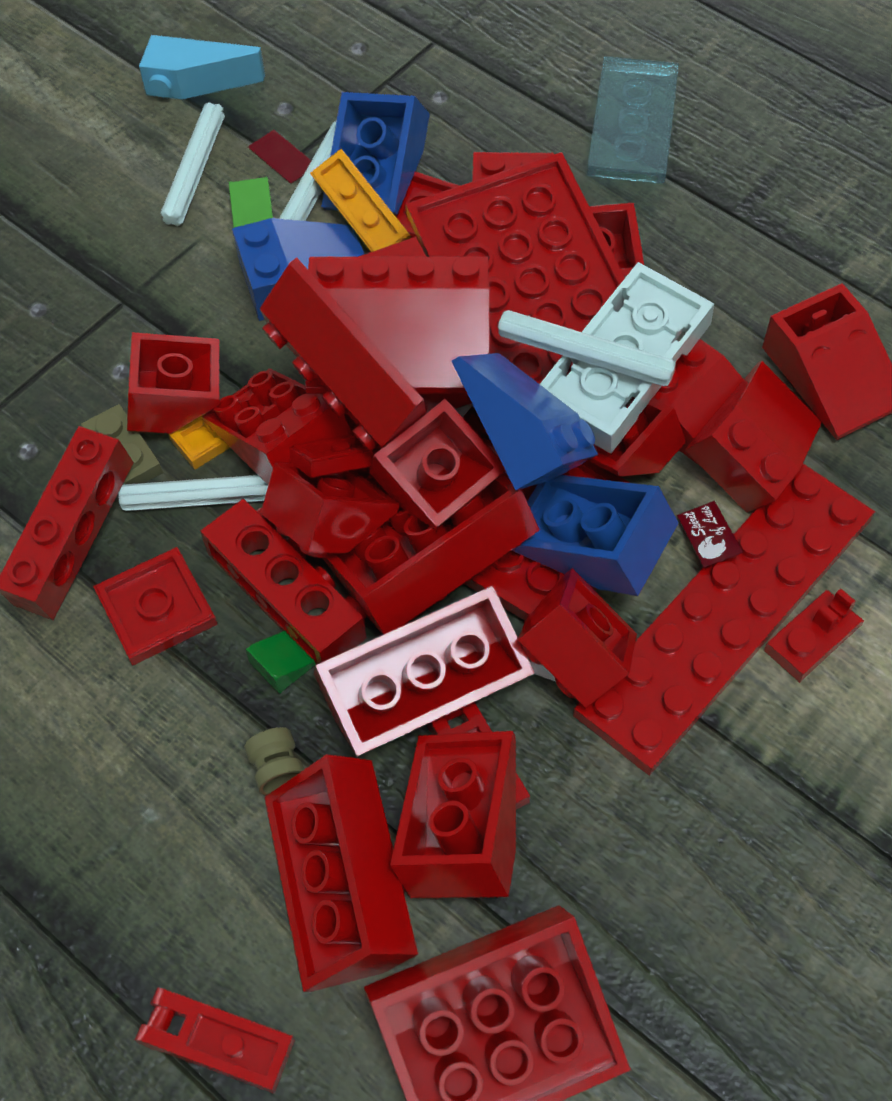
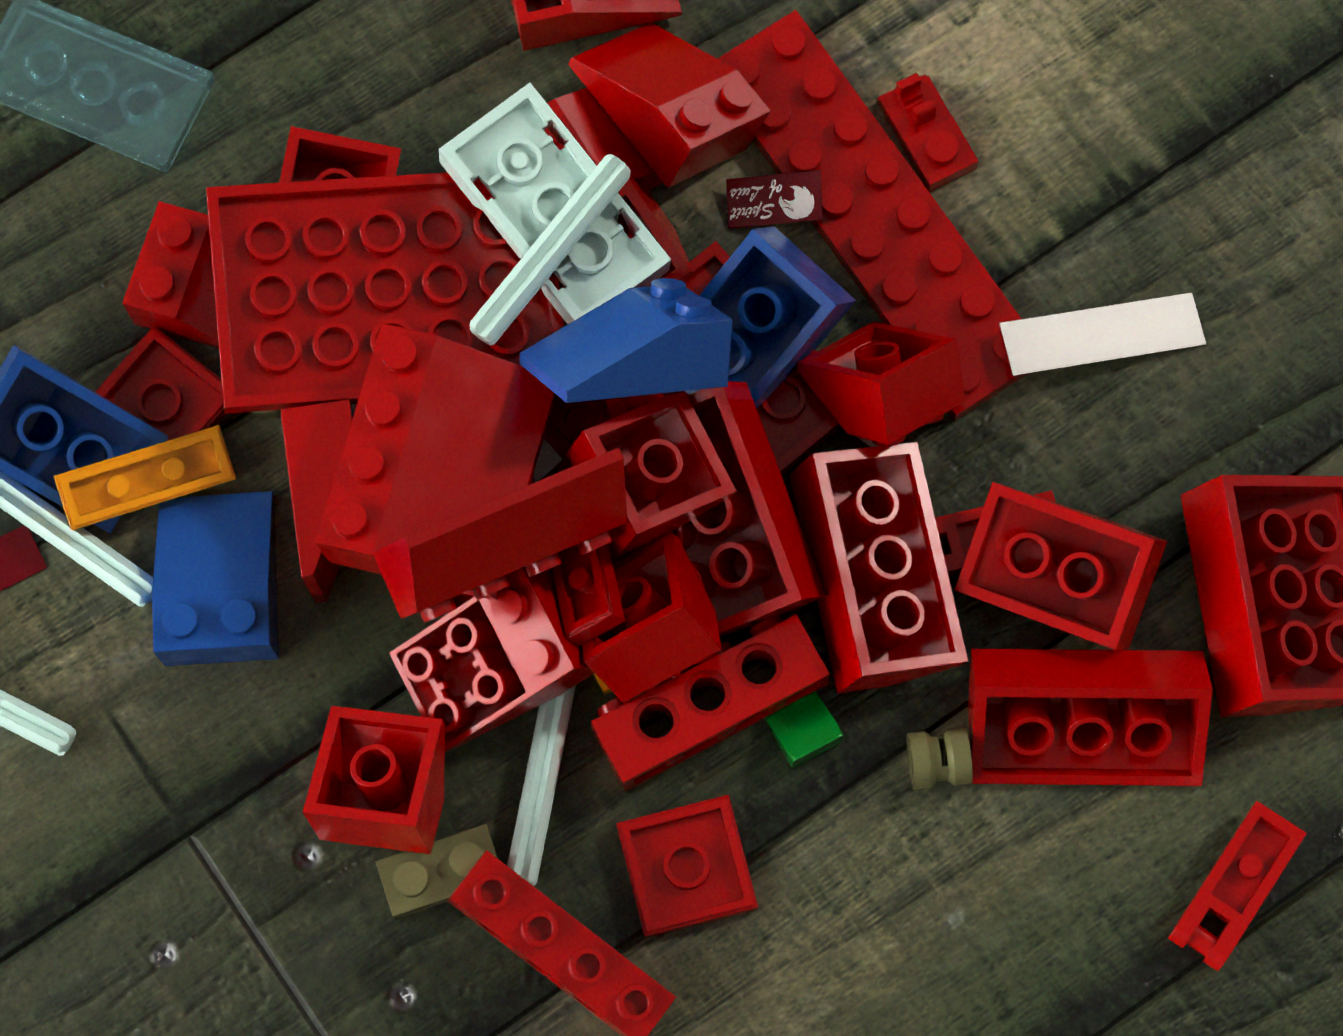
camera: 75 degrees left, 15 degrees up
light orange tile [168,413,230,470] -> none
bright green tile [229,177,273,228] -> none
none -> white sticker [999,293,1206,376]

